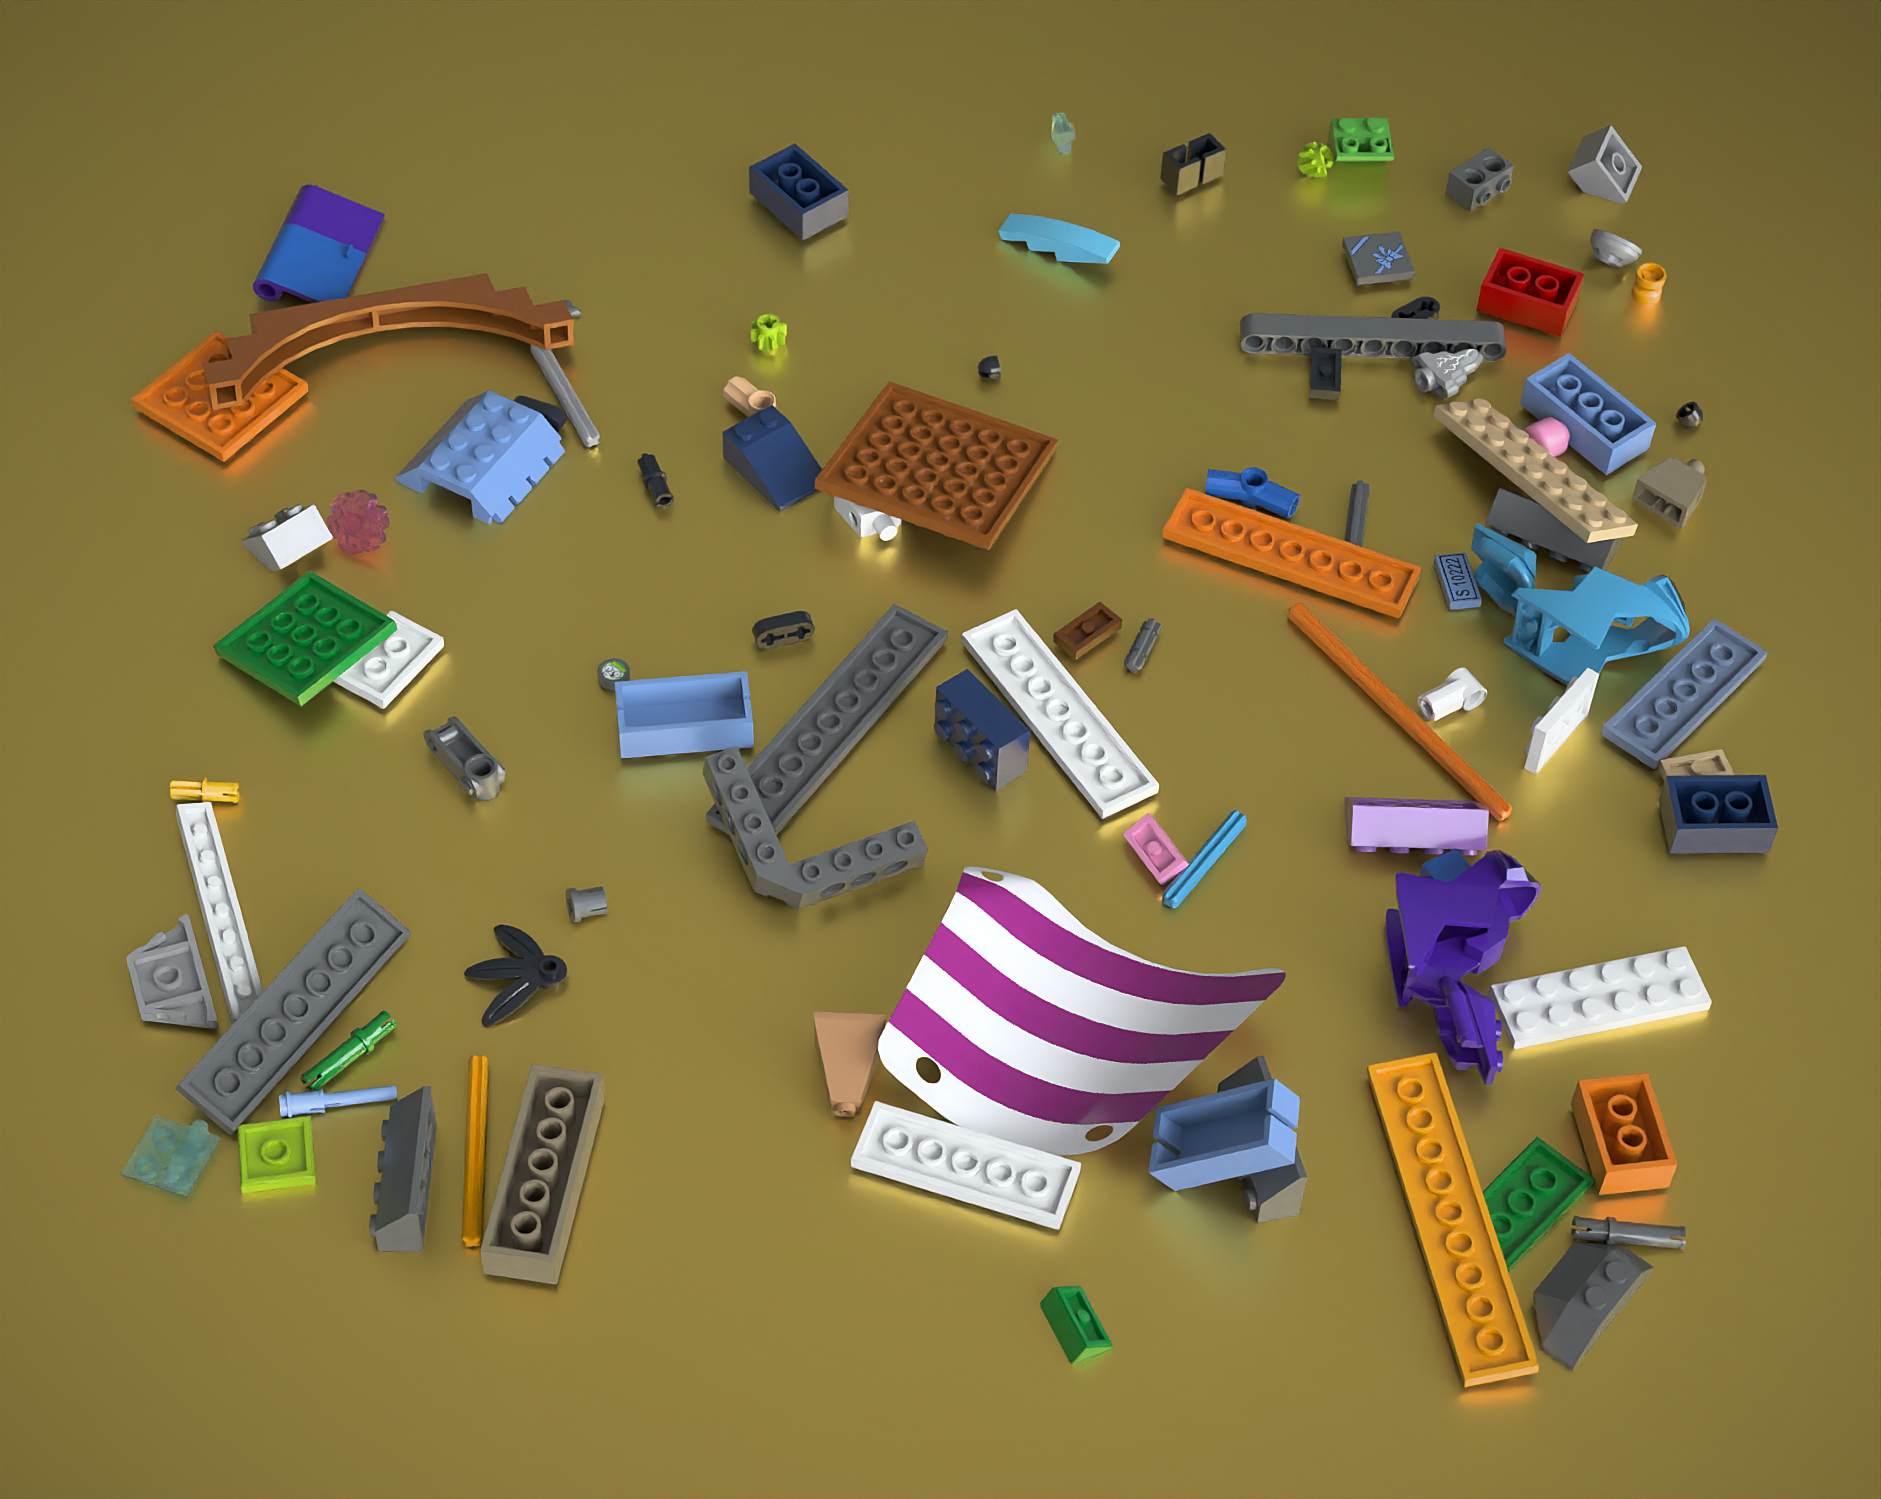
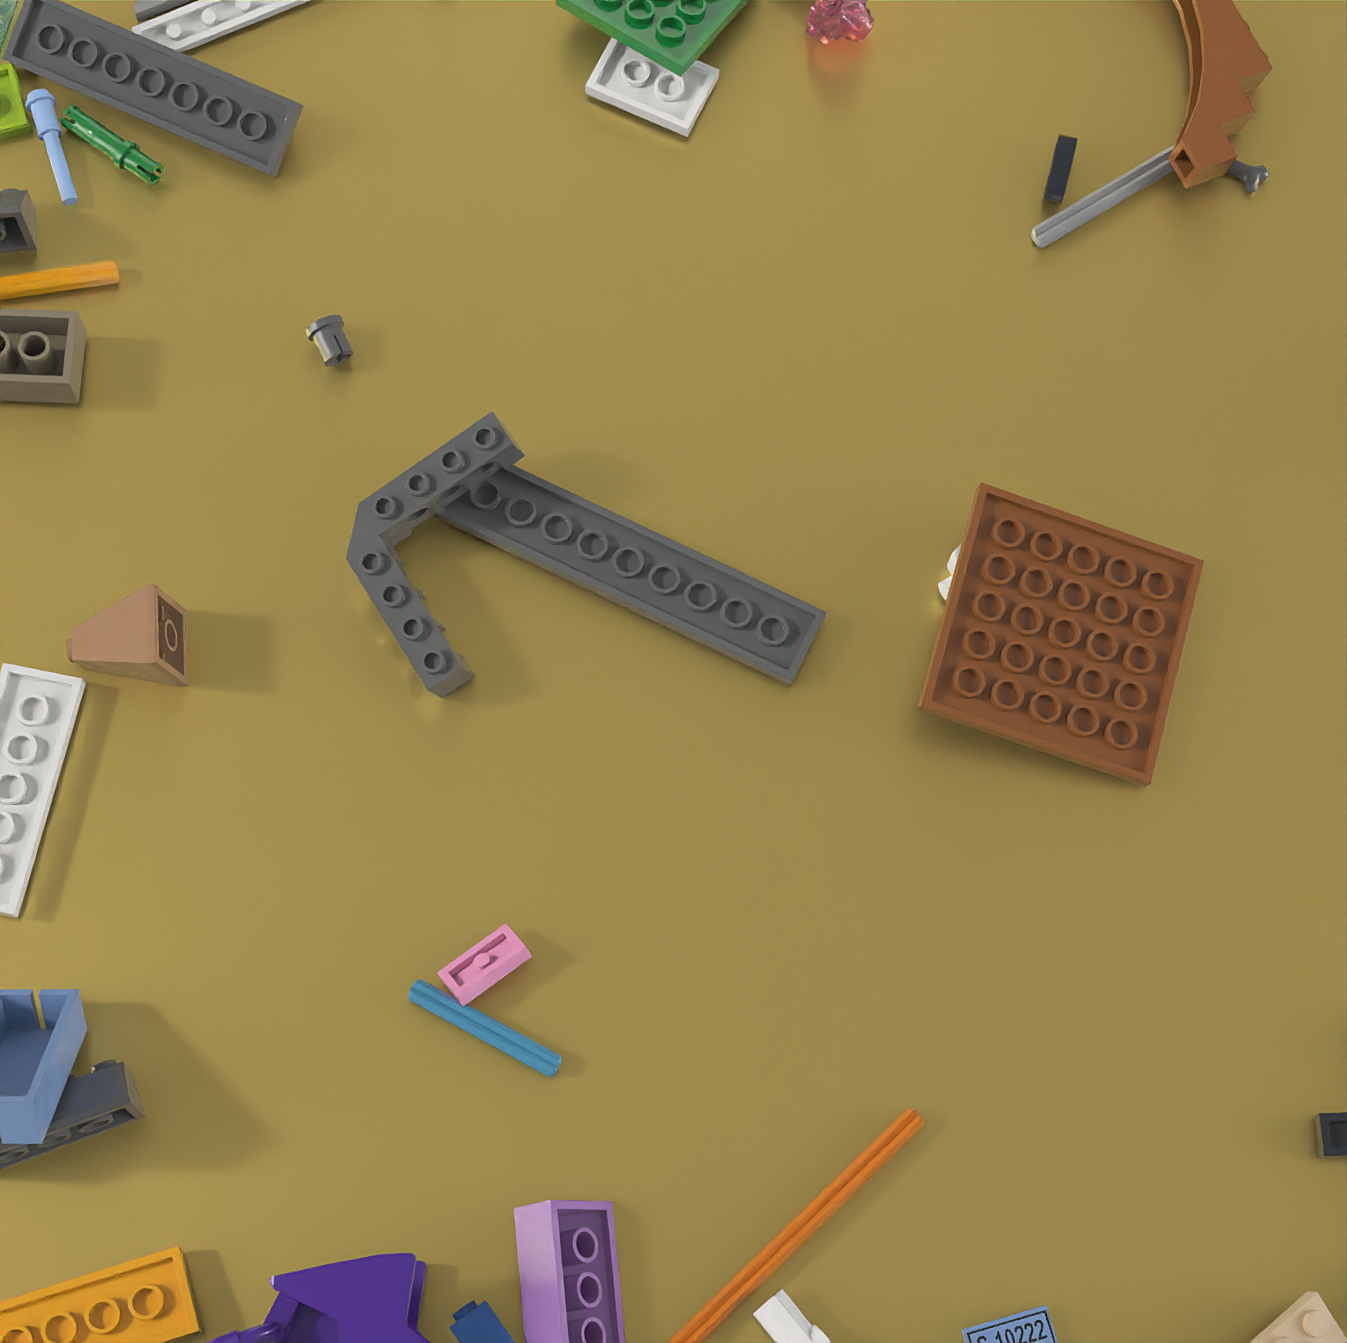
camera: 80 degrees right, 20 degrees up
medium blue slope [395,390,565,524] -> none
dark grey piece [423,716,506,800] -> none
black plant [464,925,567,1026] -> none
tile [597,658,631,691] -> none
medium blue piece [615,671,754,758] -> none
black axle [637,453,674,508] -> none
dark blue slope [722,405,822,512] -> none
light nougat piece [723,376,776,417] -> none
lime gear [750,314,787,351] -> none
black beam [752,611,815,649] -> none
piece [878,867,1286,1156] -> none
dark blue brick [934,669,1030,791] -> none
white plate [961,609,1159,819] -> none
black hinge [978,355,1001,381] -> none
reddish brown plate [1053,602,1122,660] -> none
dark grey axle [1124,618,1161,673] -> none
orange plate [1162,488,1422,619] -> none
blue piece [1205,467,1301,519] -> none
dark grey axle [1344,480,1370,547] -> none

